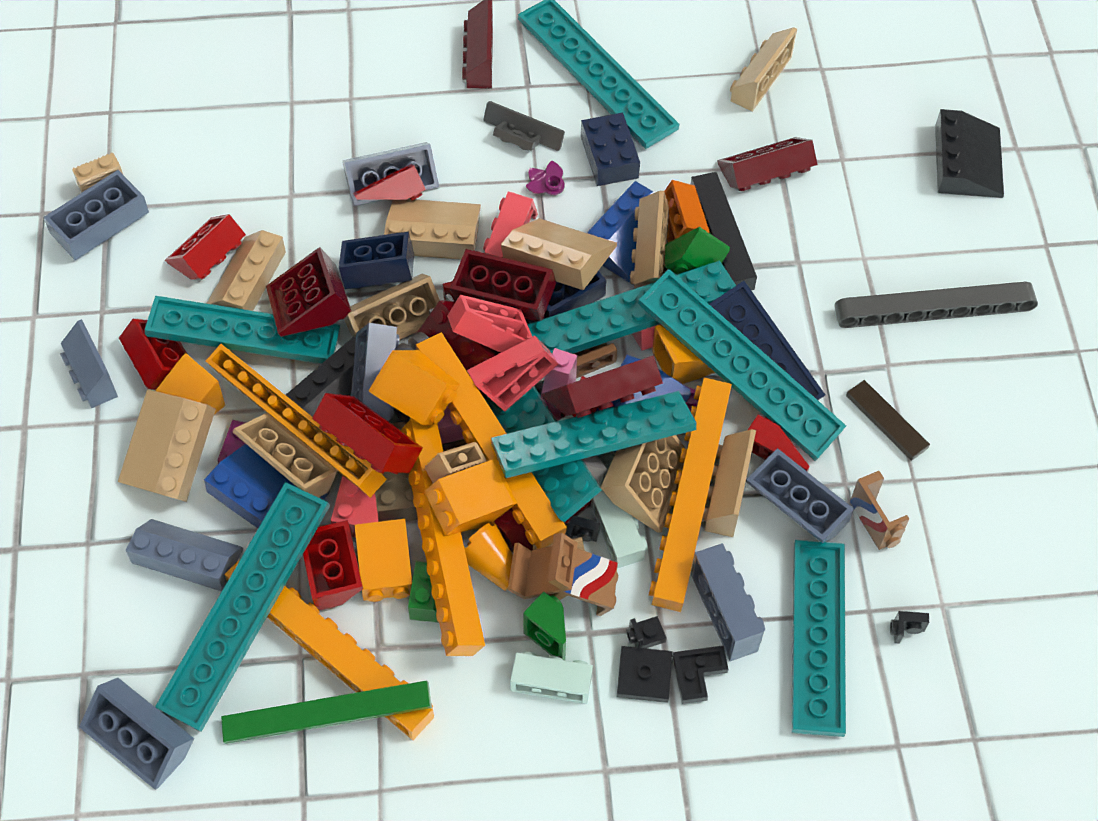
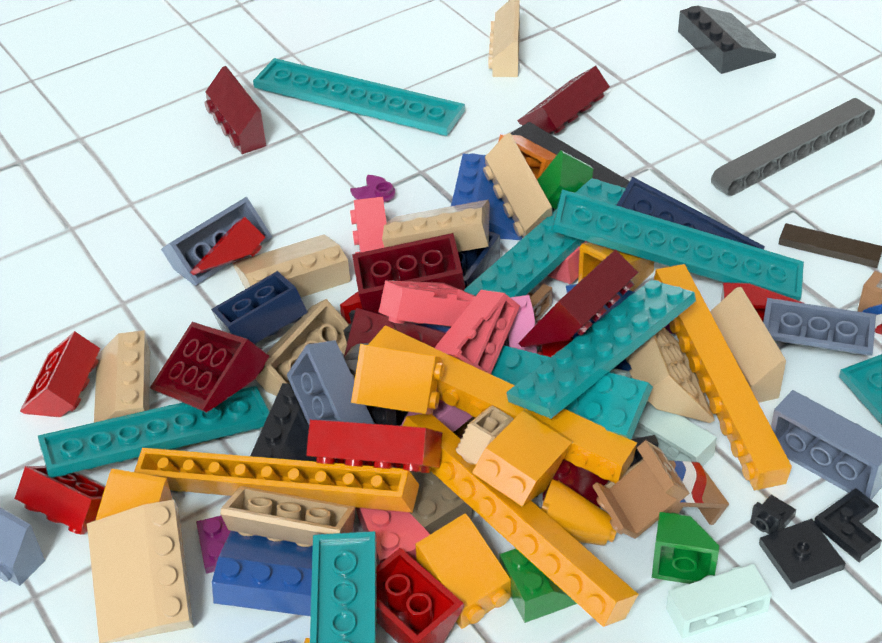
camera: 25 degrees left, 15 degrees down
dark grey bracket [483,101,565,151] -> none
dark blue brick [581,112,640,186] -> none

